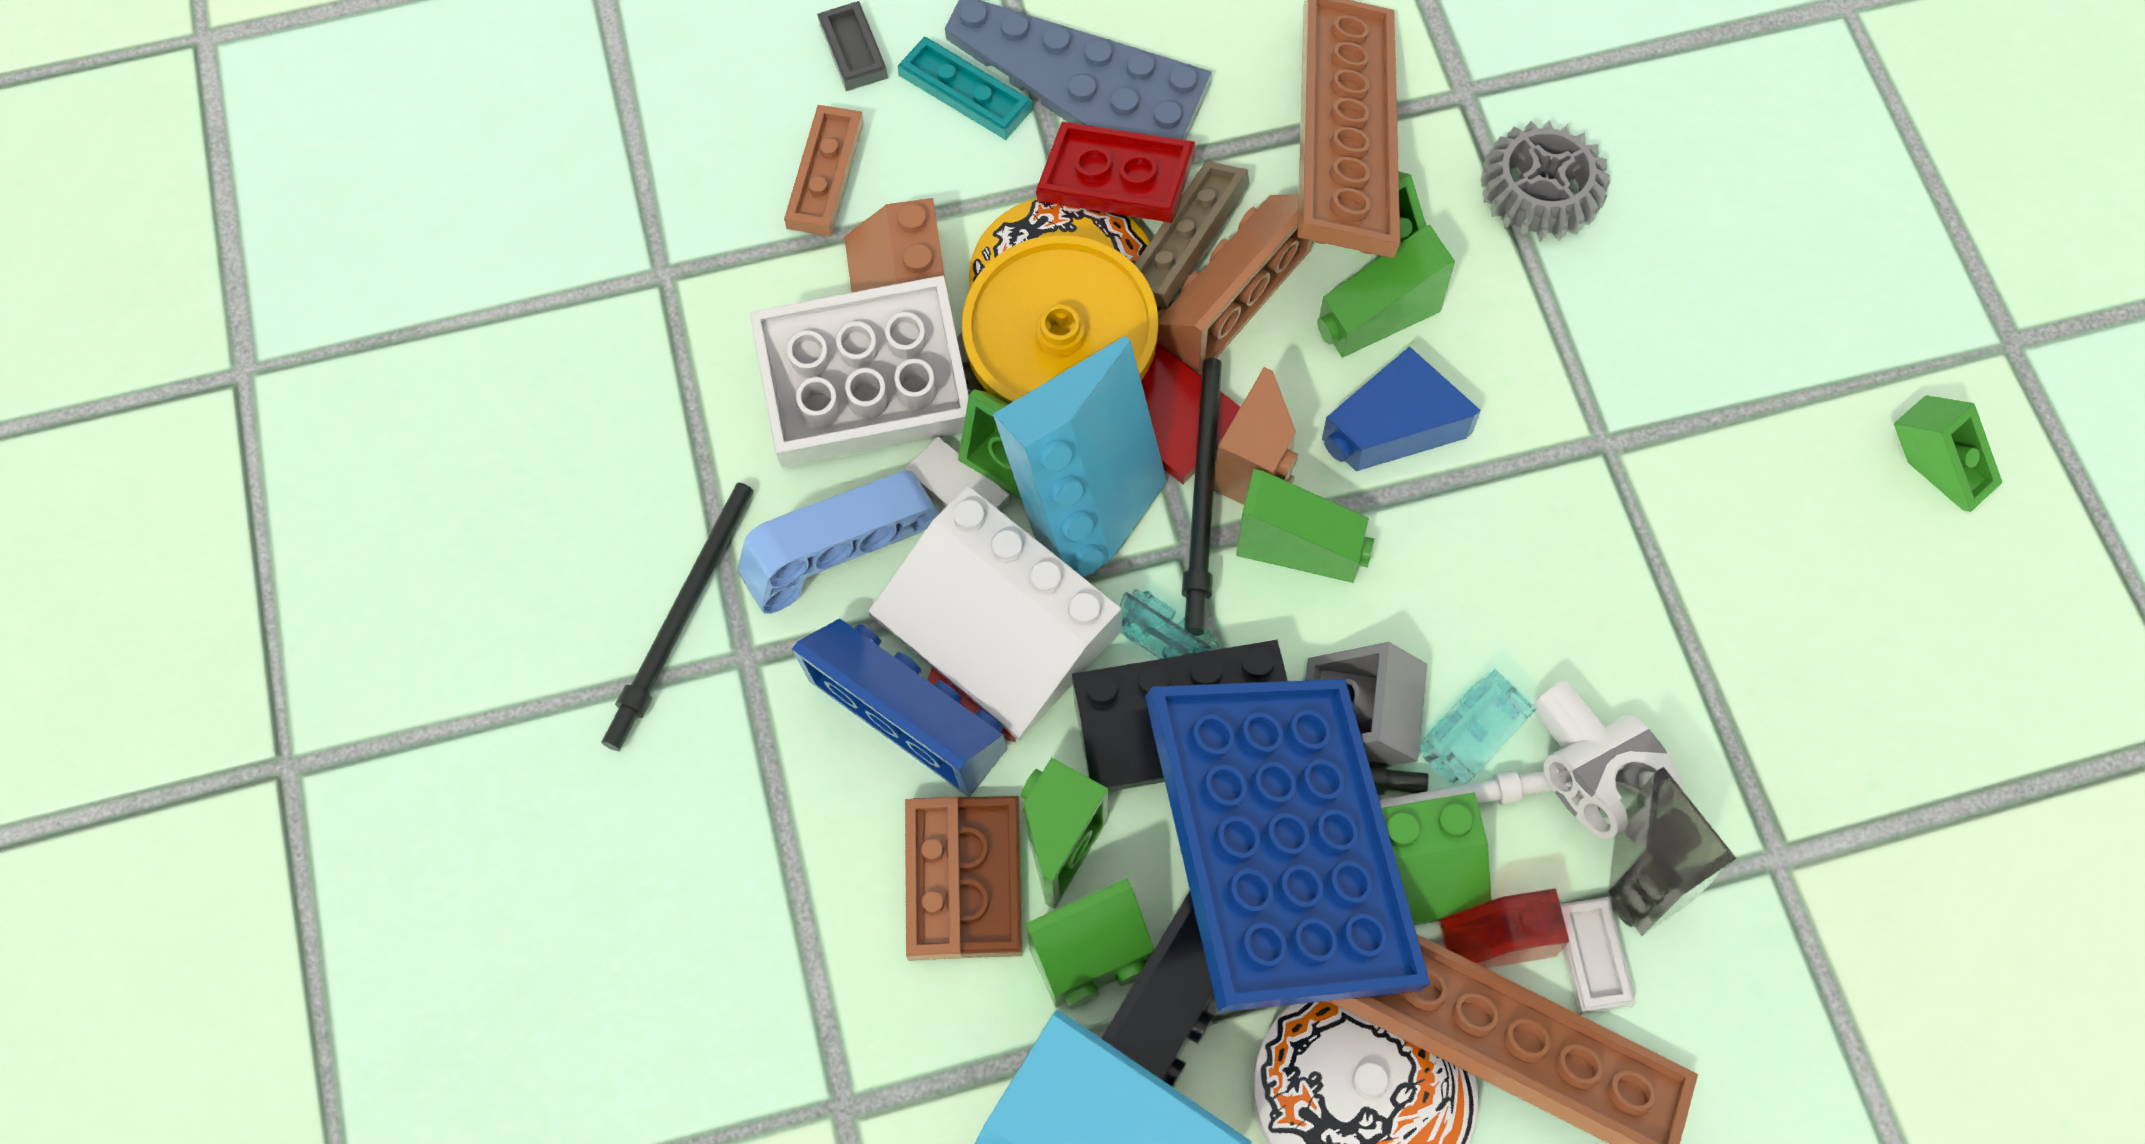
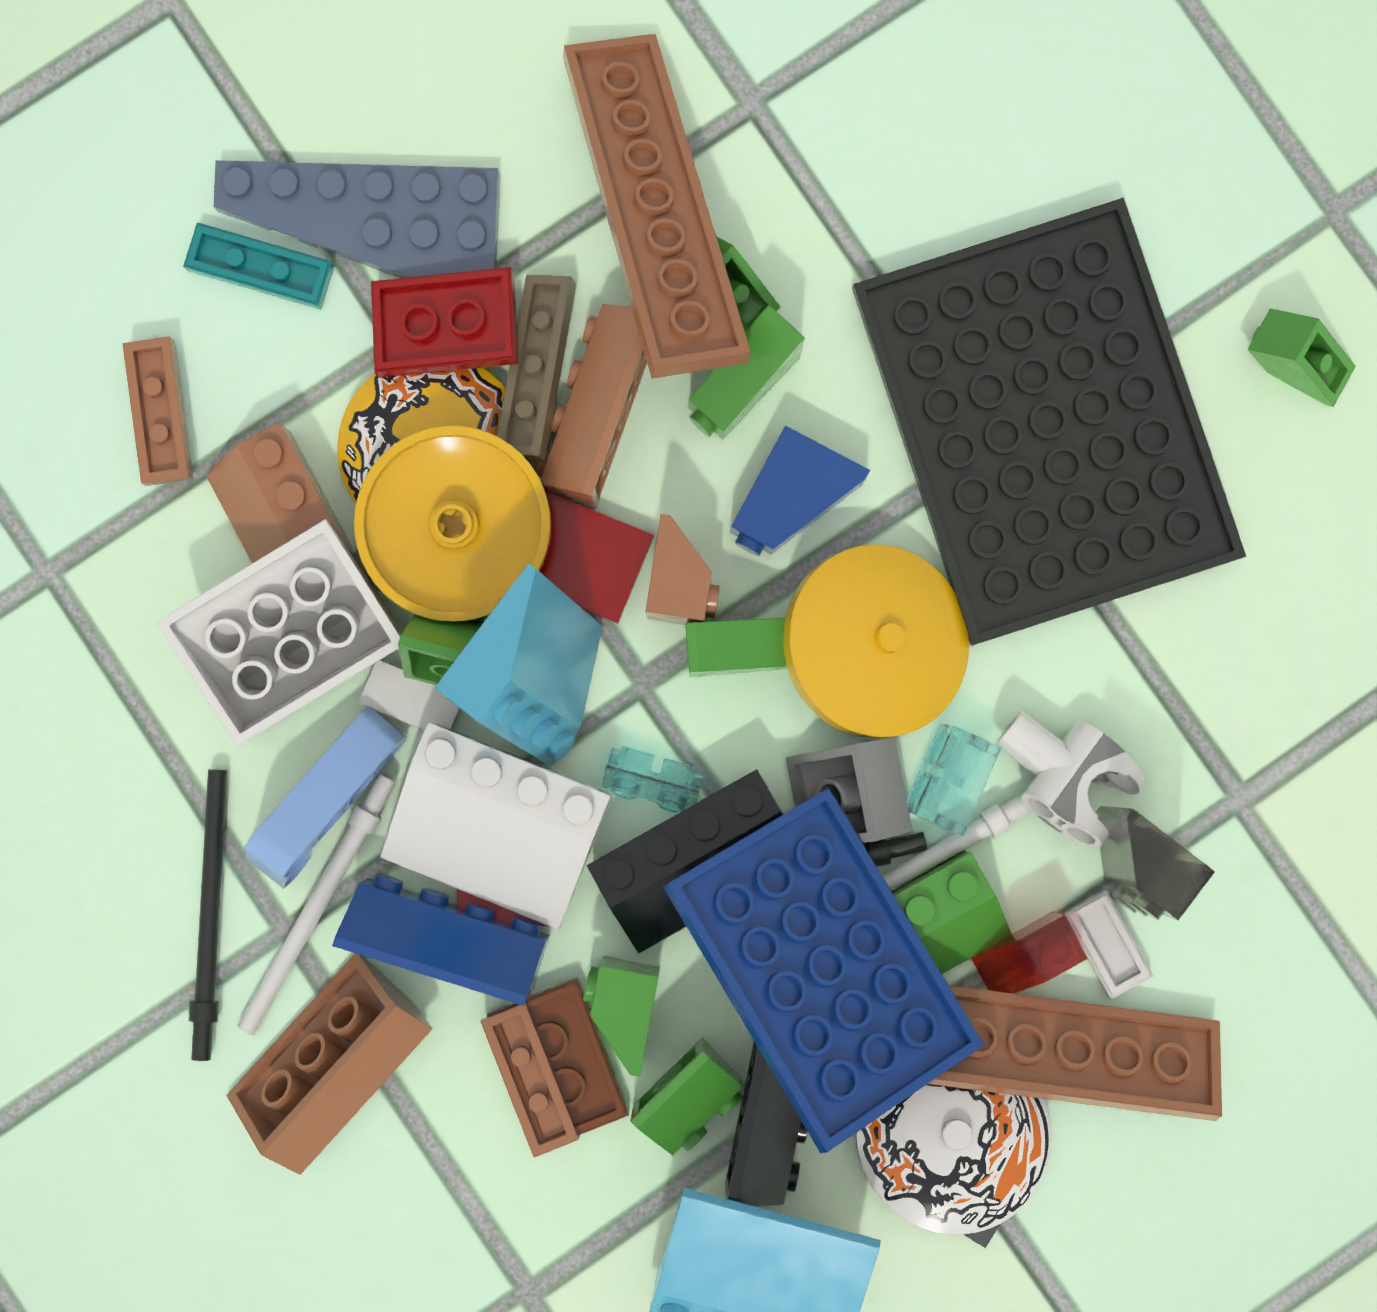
camera: 20 degrees left, 20 degrees up
dark grey tile [817,1,888,91] -> none
pearl dark grey bar [1181,358,1222,636] -> none
light grey gear [1480,120,1610,242] -> none
none -> nougat slope [226,953,433,1175]
none -> white bar [237,773,397,1035]
none -> yellow dish [783,544,969,738]
none -> pearl dark grey plate [852,197,1247,646]

